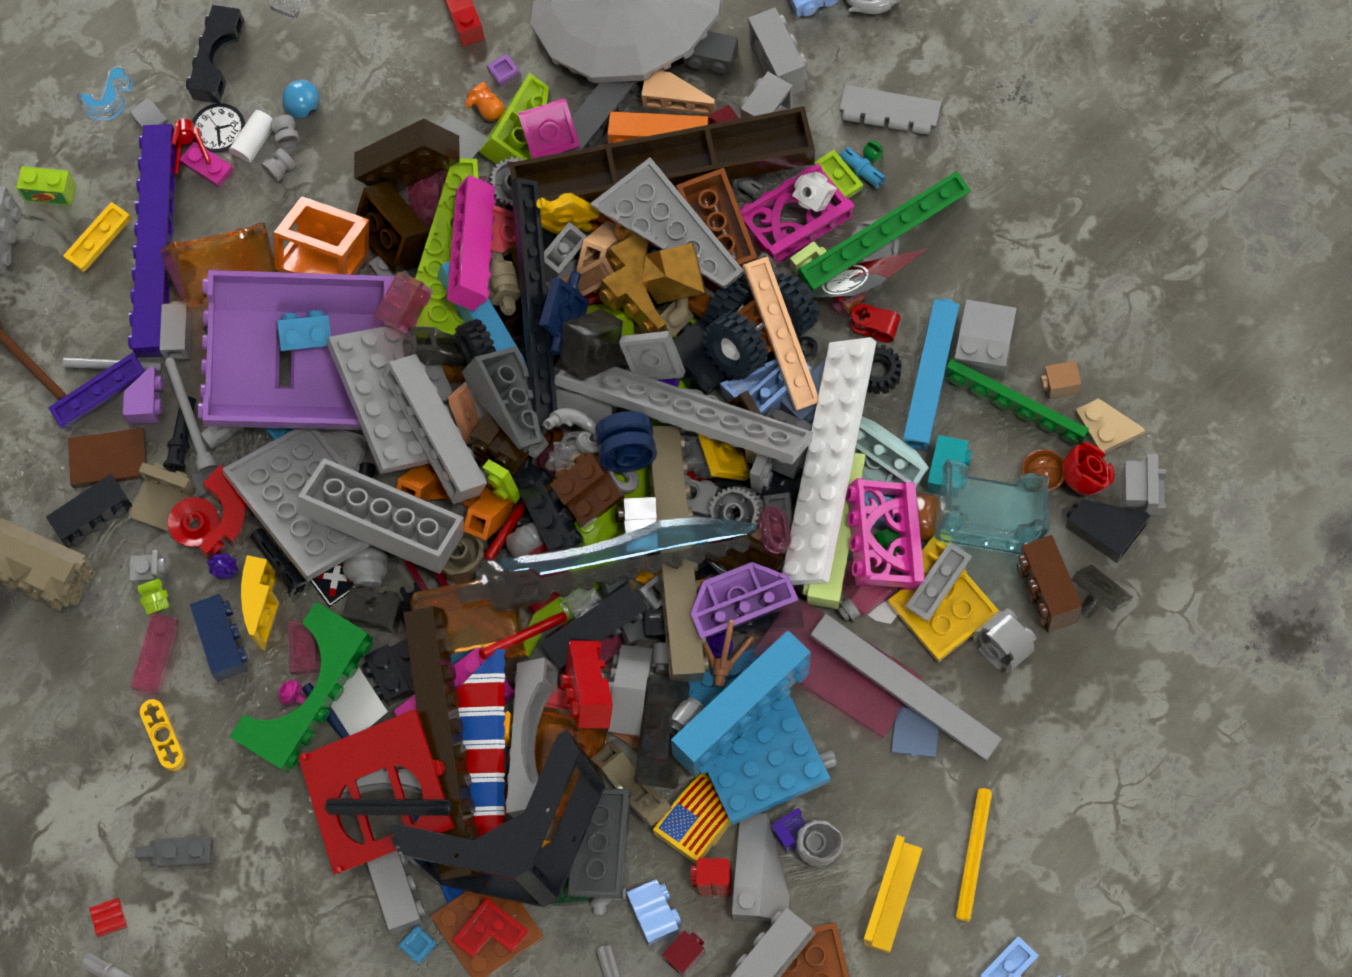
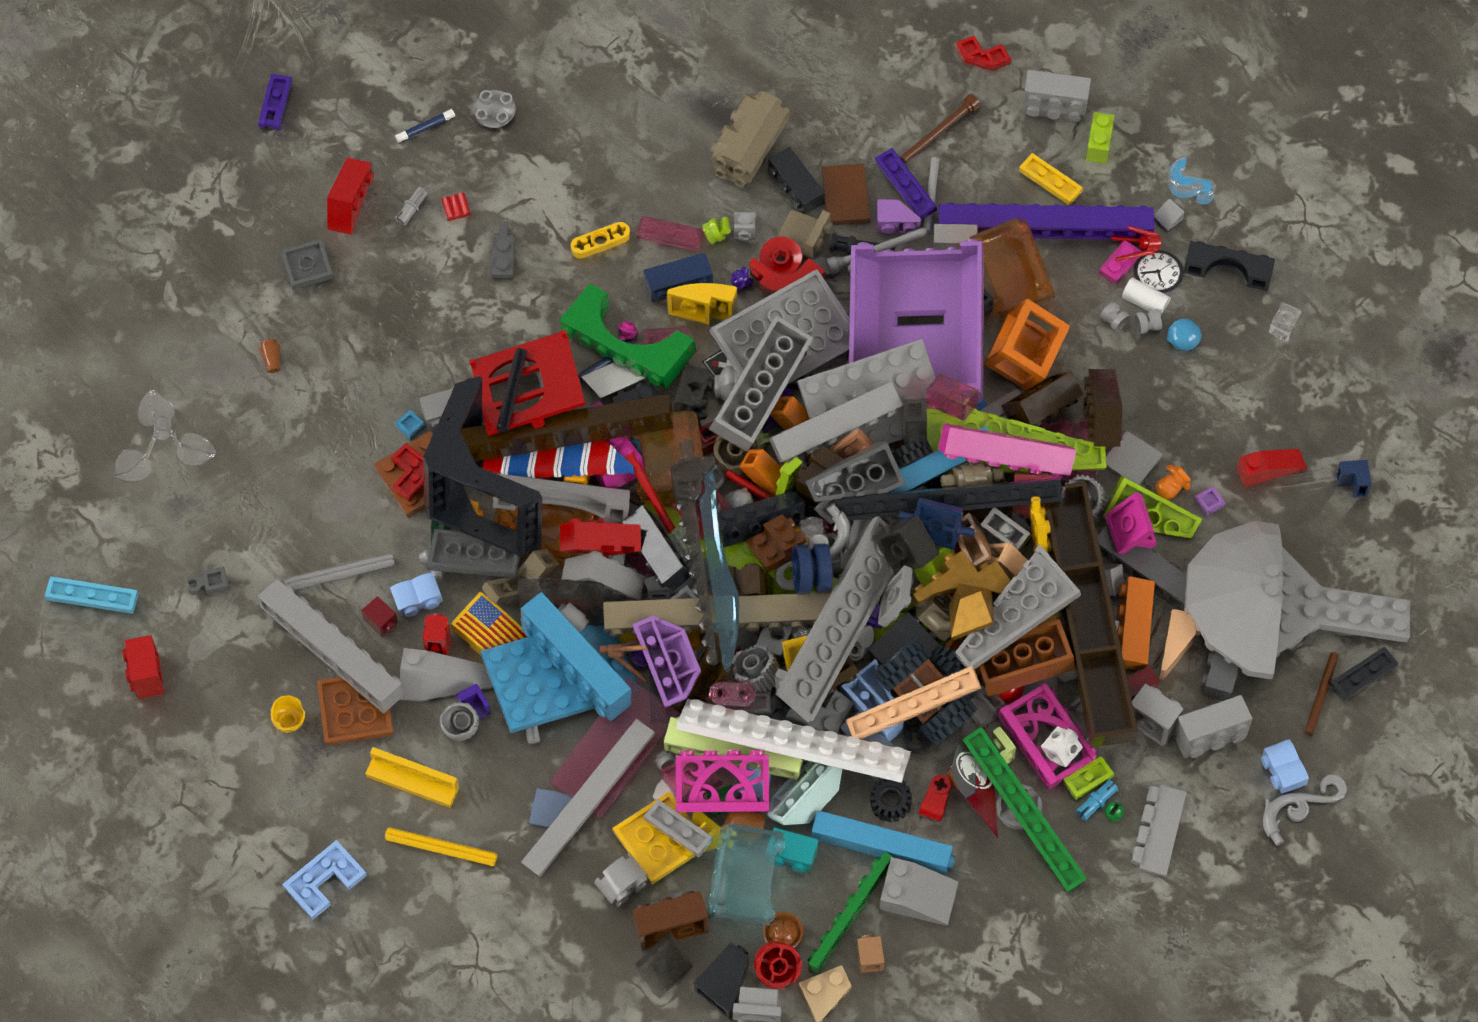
camera: 85 degrees right, 5 degrees down
dark azure bracket [277,310,331,351] -> none

